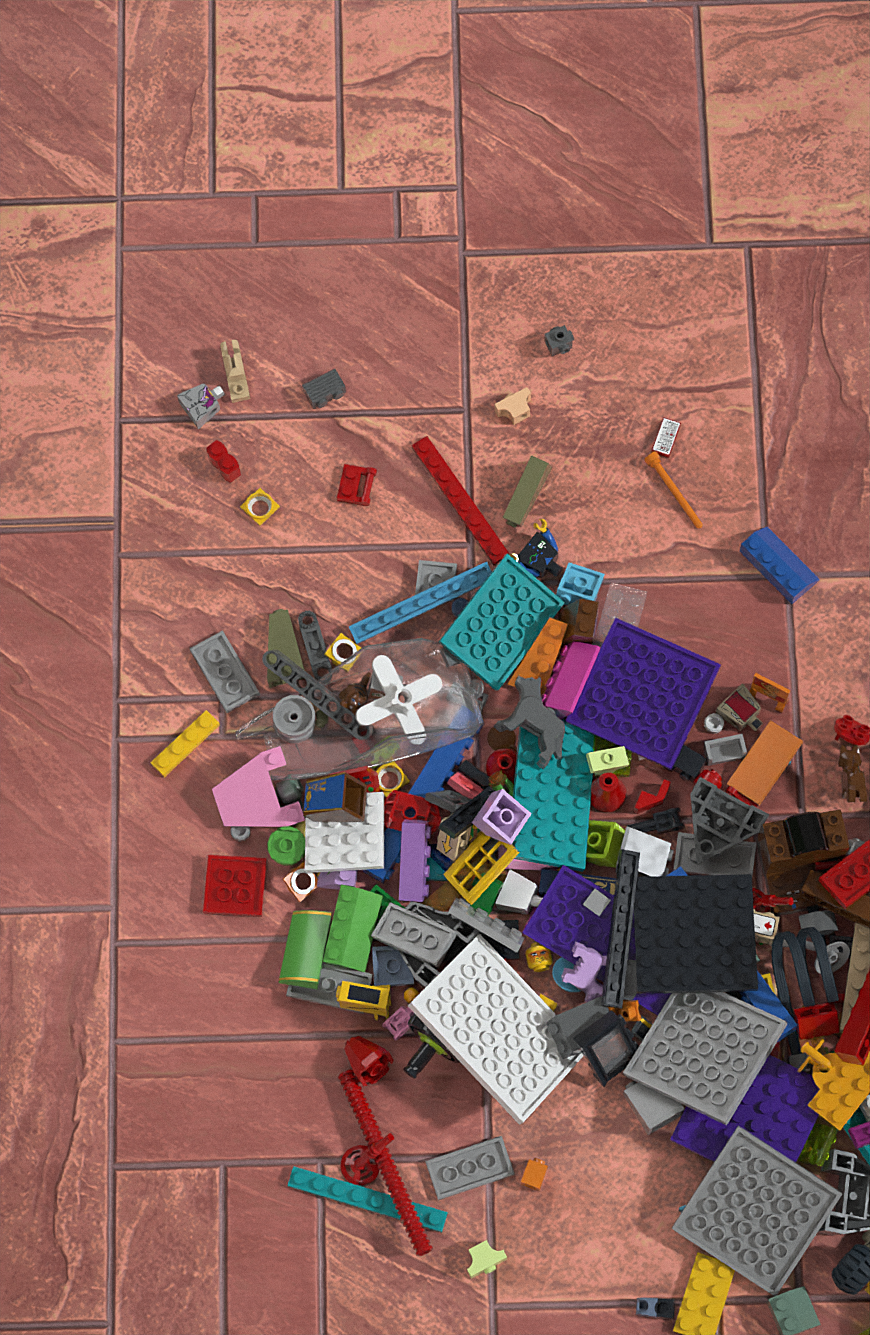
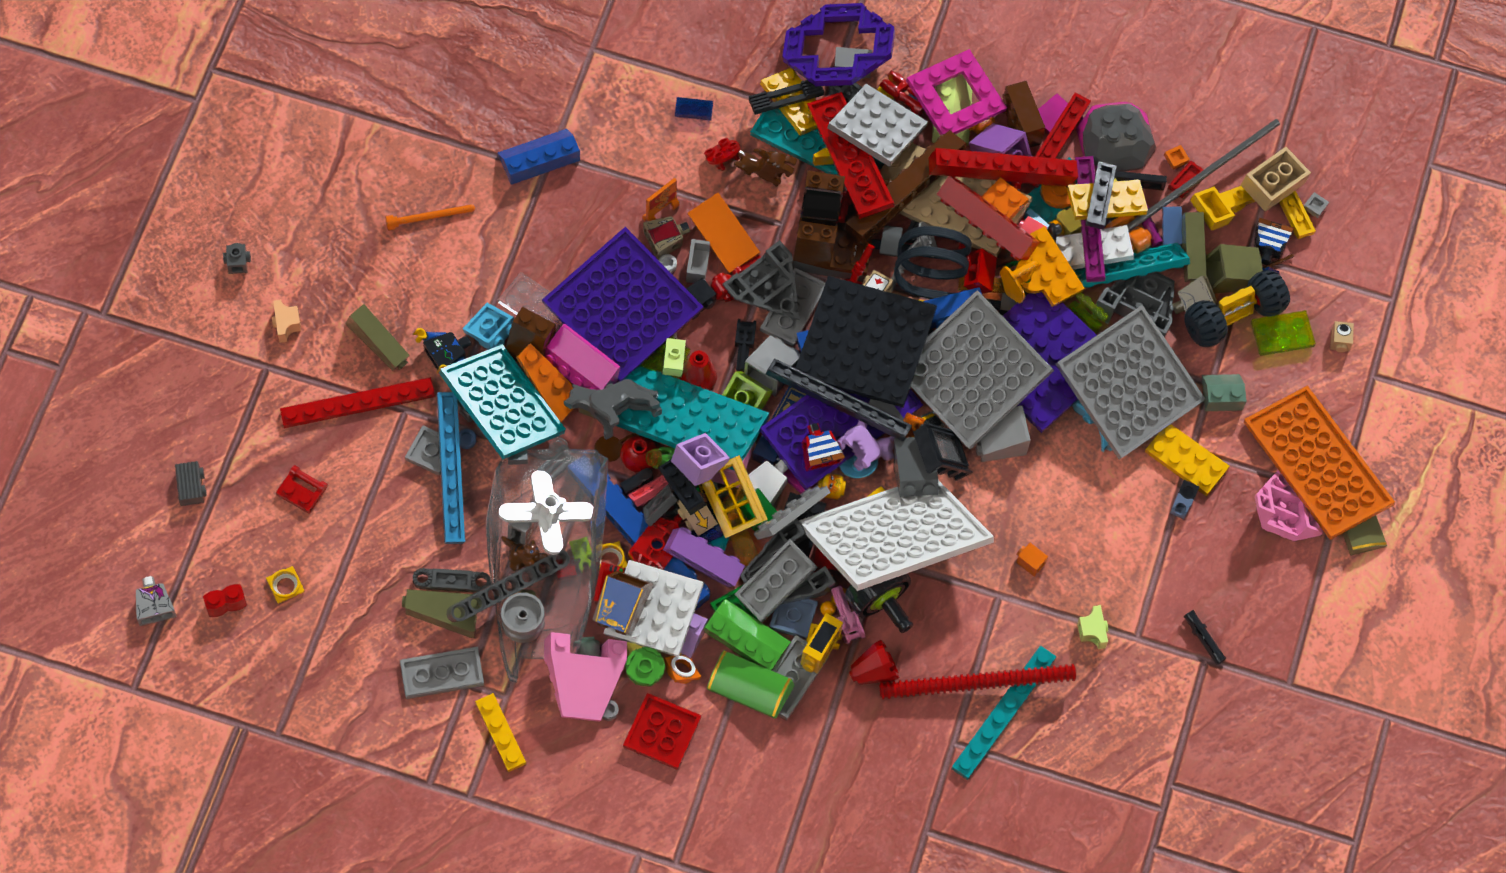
camera: 80 degrees left, 5 degrees down
tan plate [220,340,250,403] -> none
piece [324,633,364,671] -> none
red dish [340,1133,394,1186] -> none
light grey tile [425,1136,515,1201] -> none
light grey tile [583,889,611,916] -> none
red slope [634,779,671,814] -> none
tile [651,417,681,458] -> none
none -> torso [802,423,845,472]

